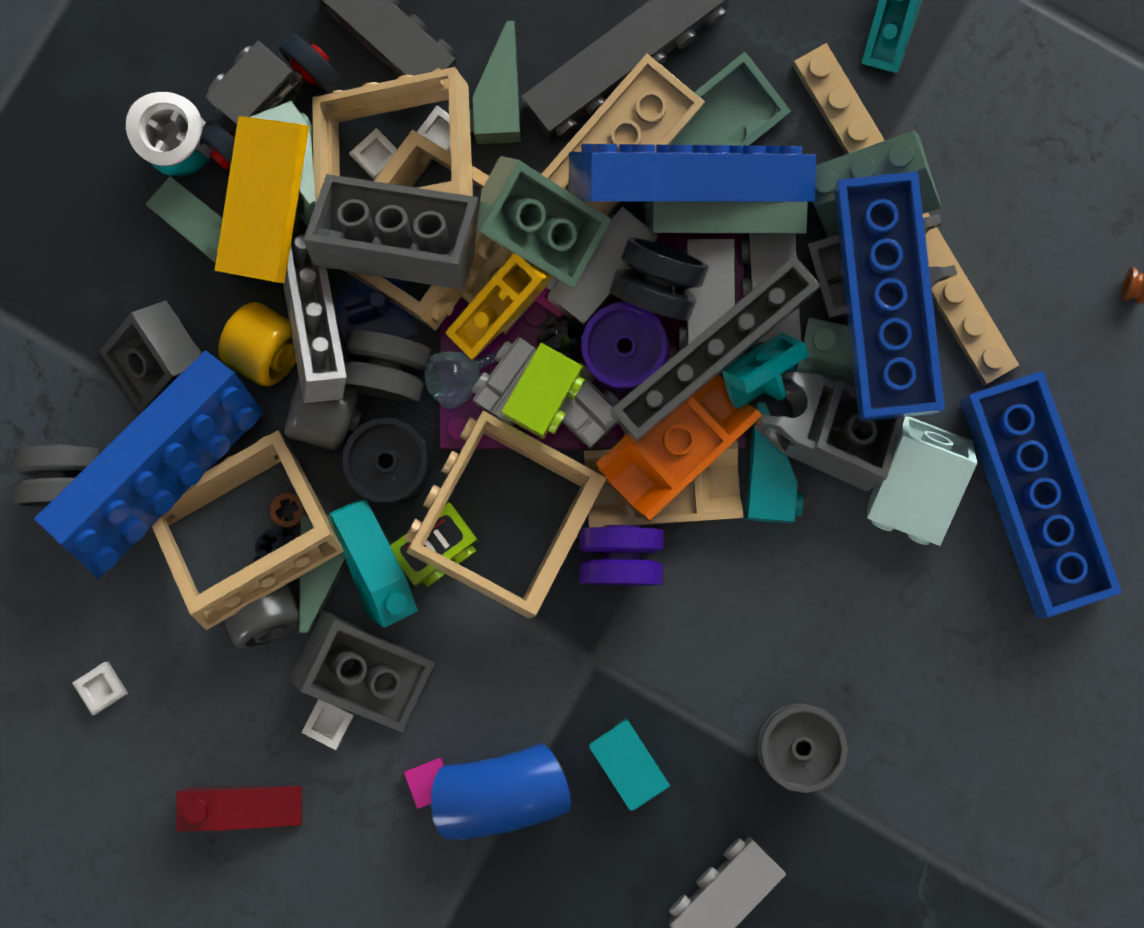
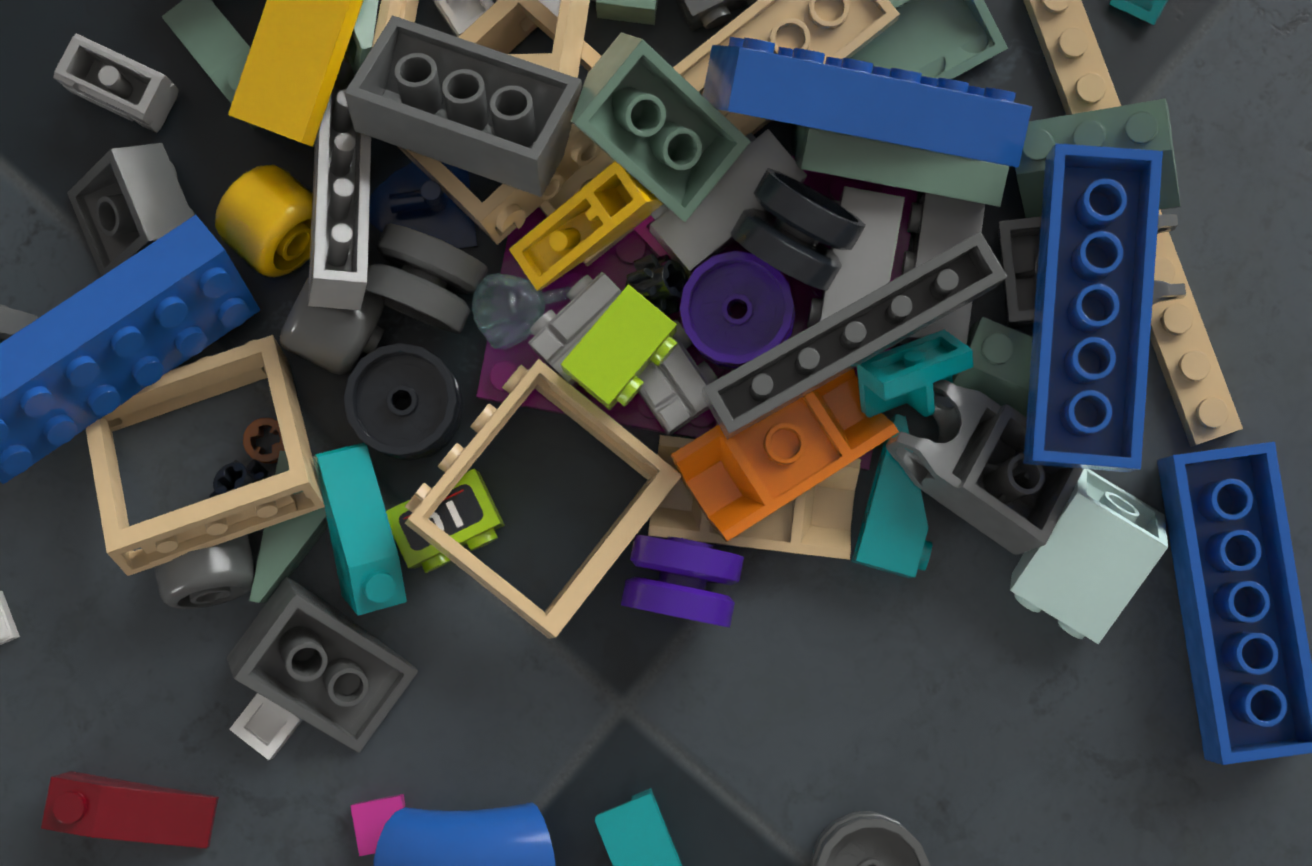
camera: 10 degrees right, 0 degrees up
none -> light grey brick [53,33,179,133]

